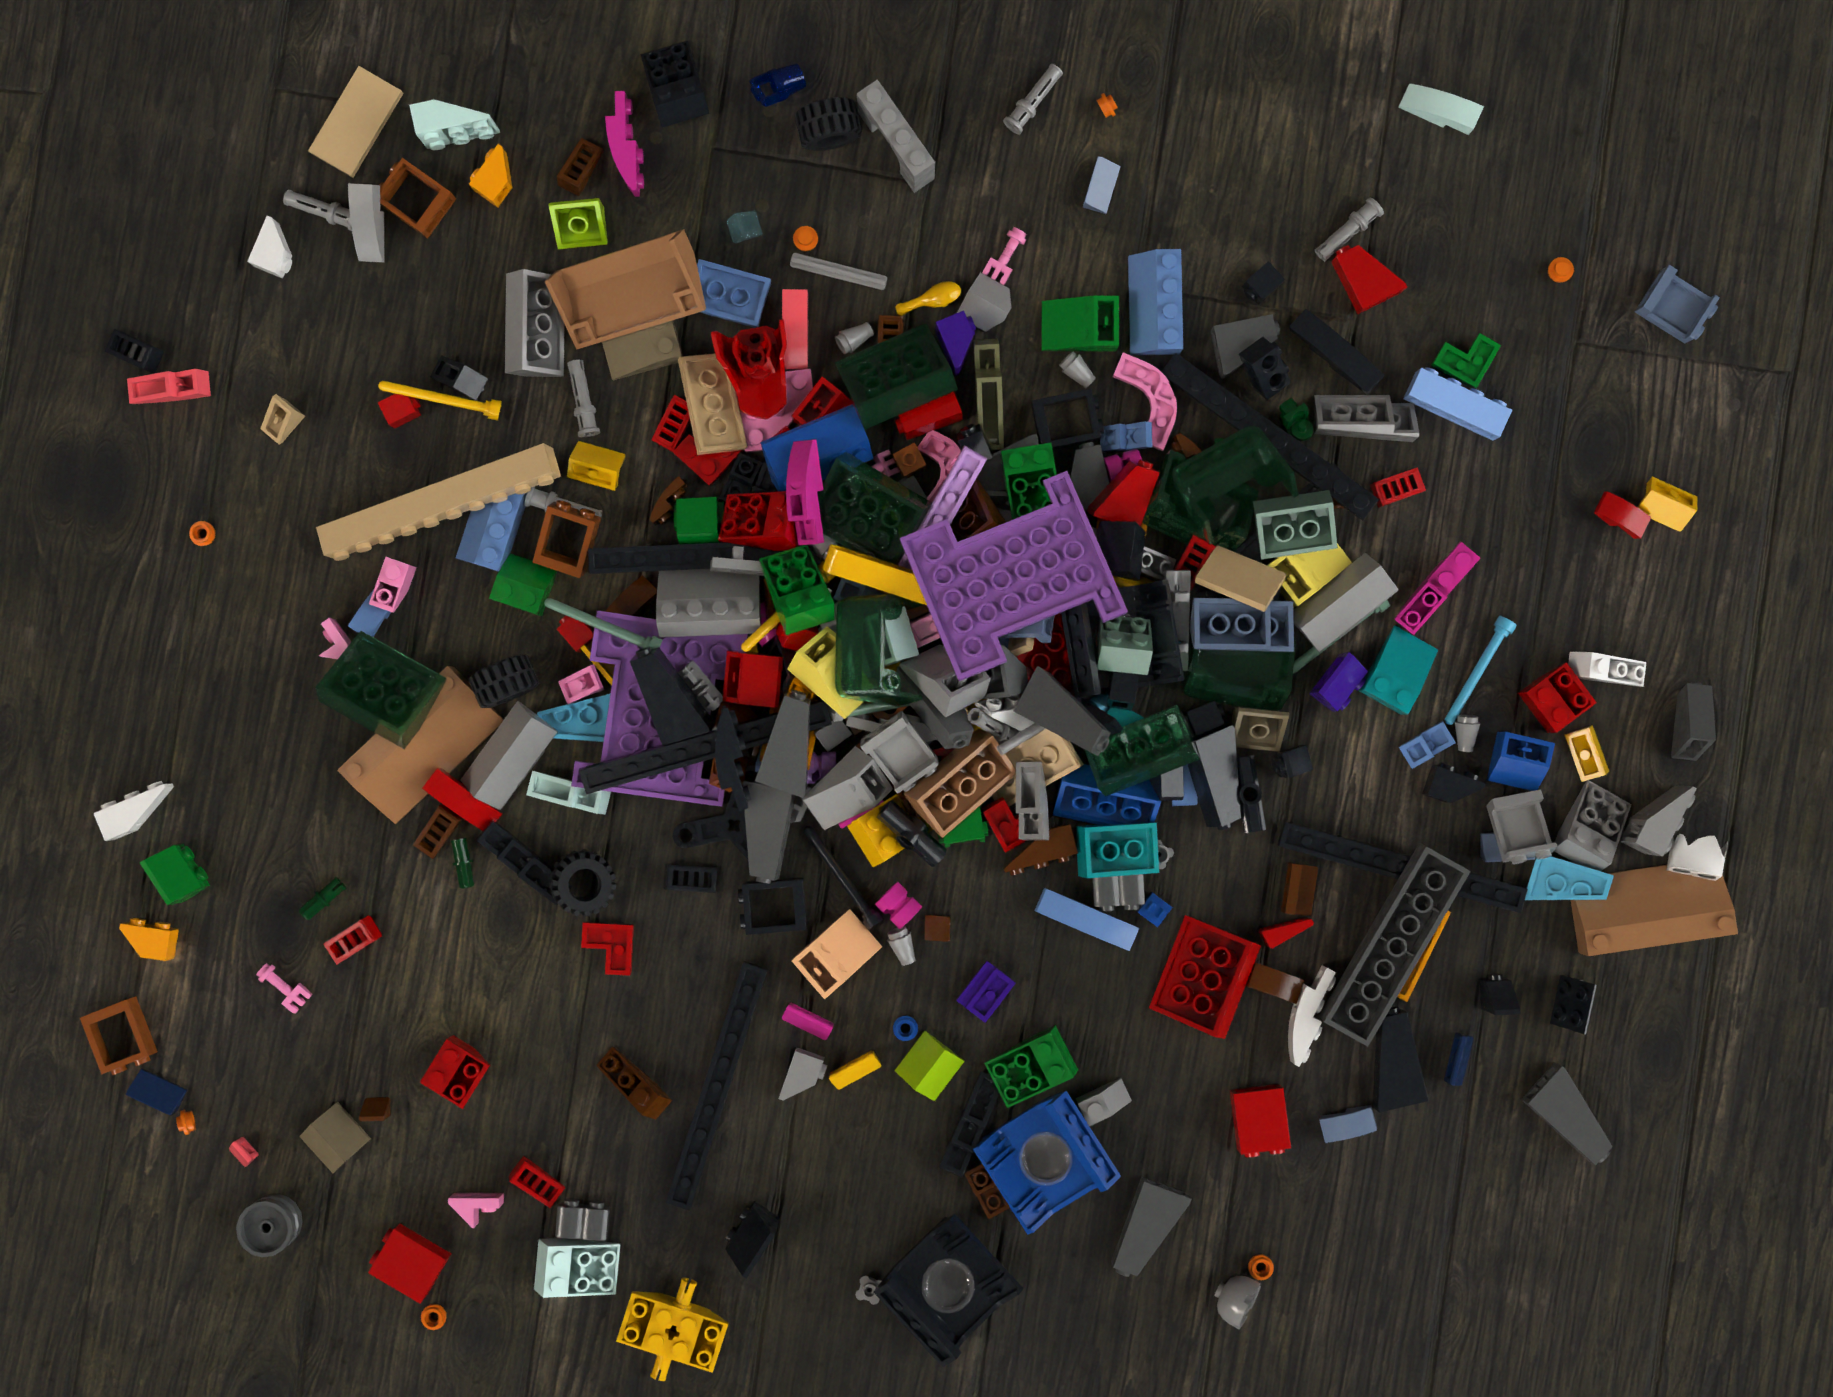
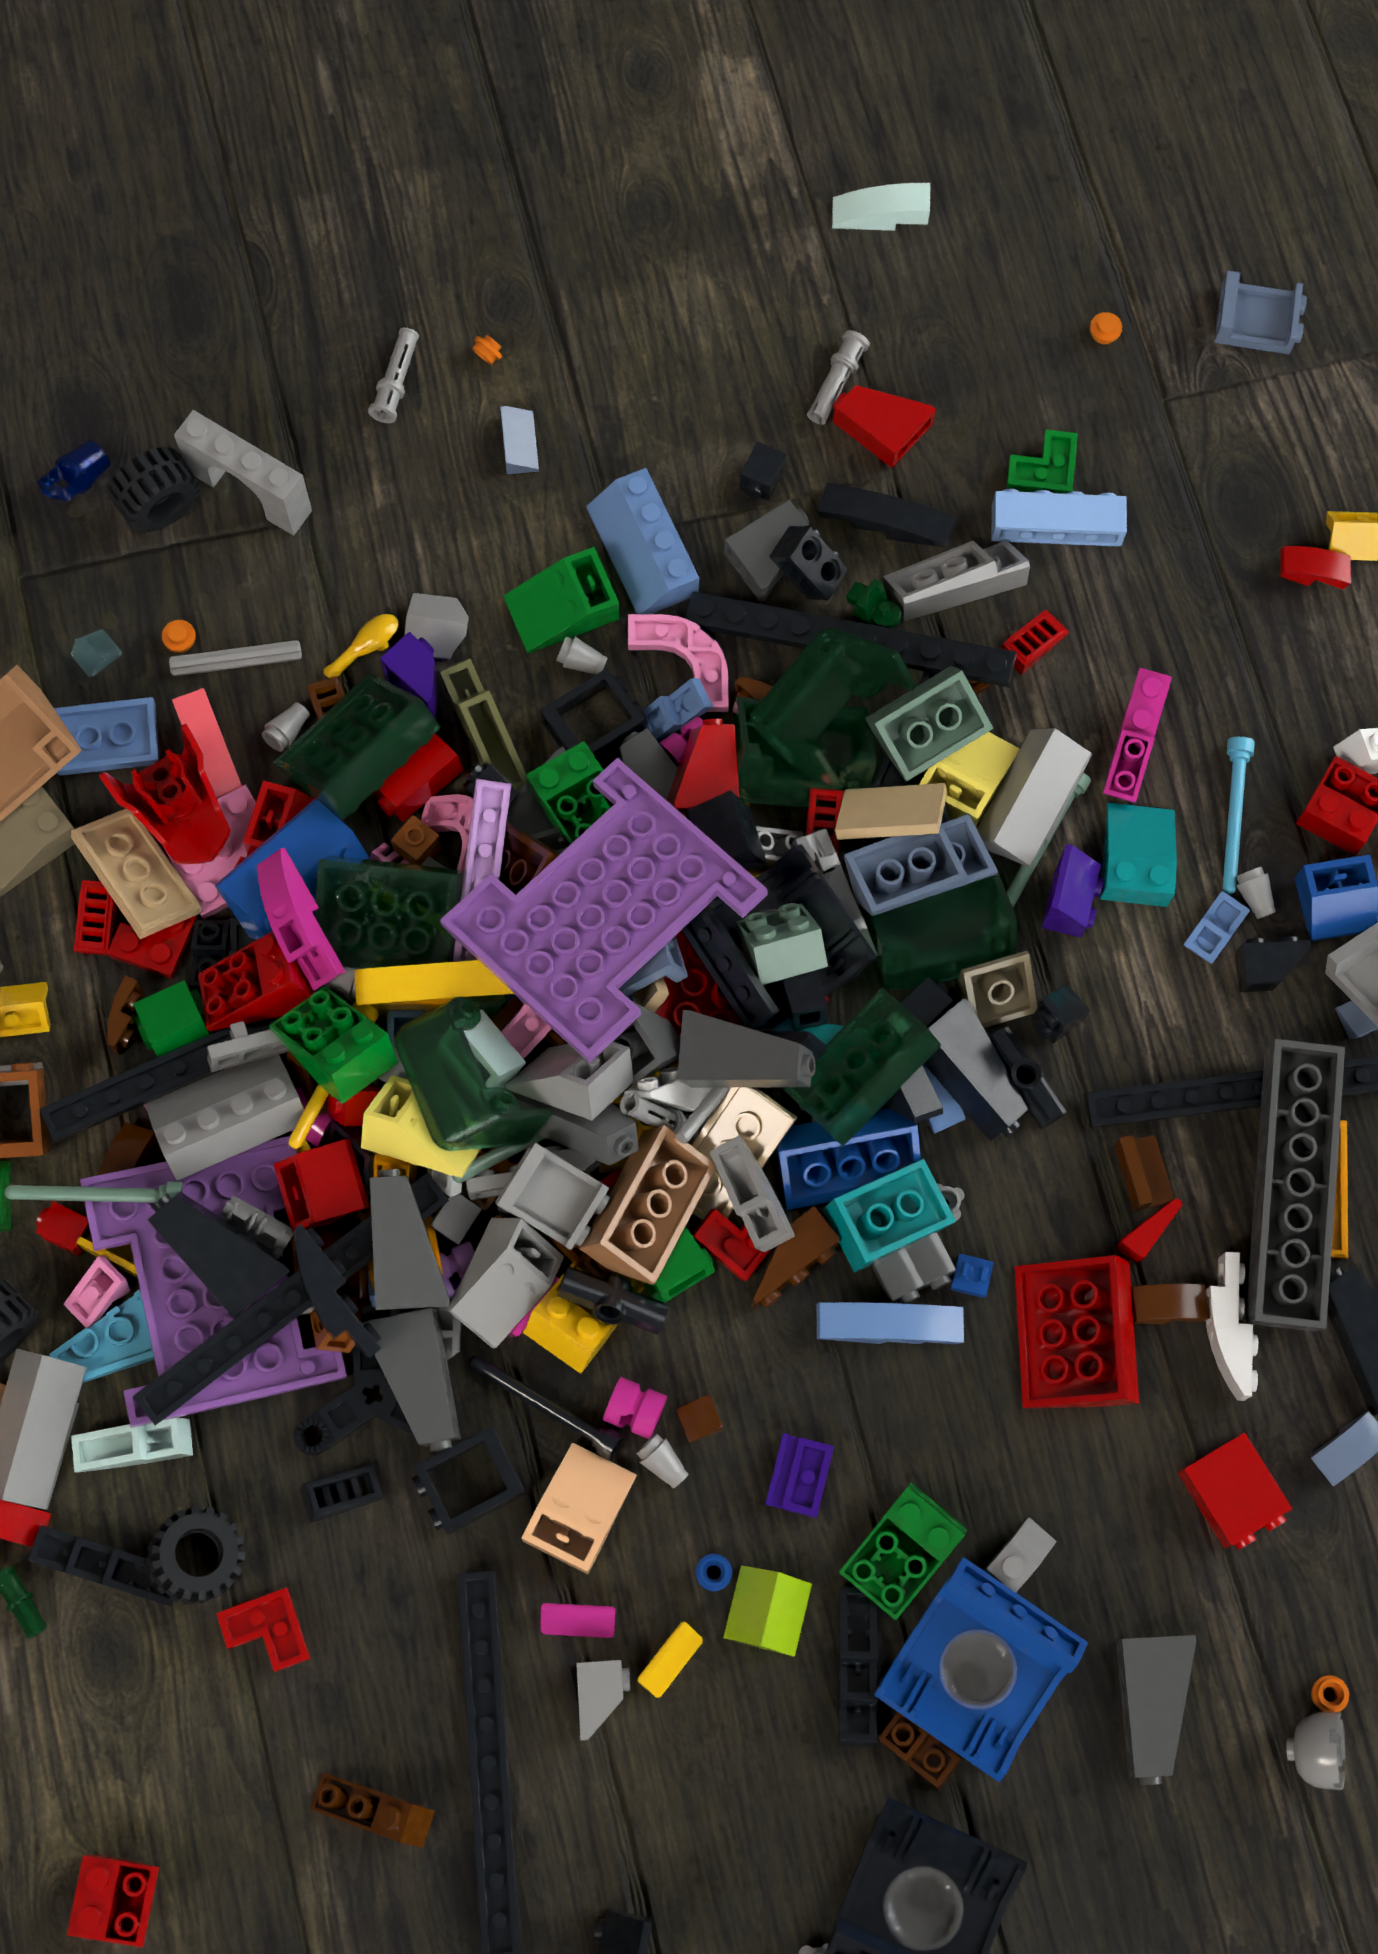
camera: 20 degrees left, 15 degrees down
bright pink hinge [982,227,1027,285] -> none

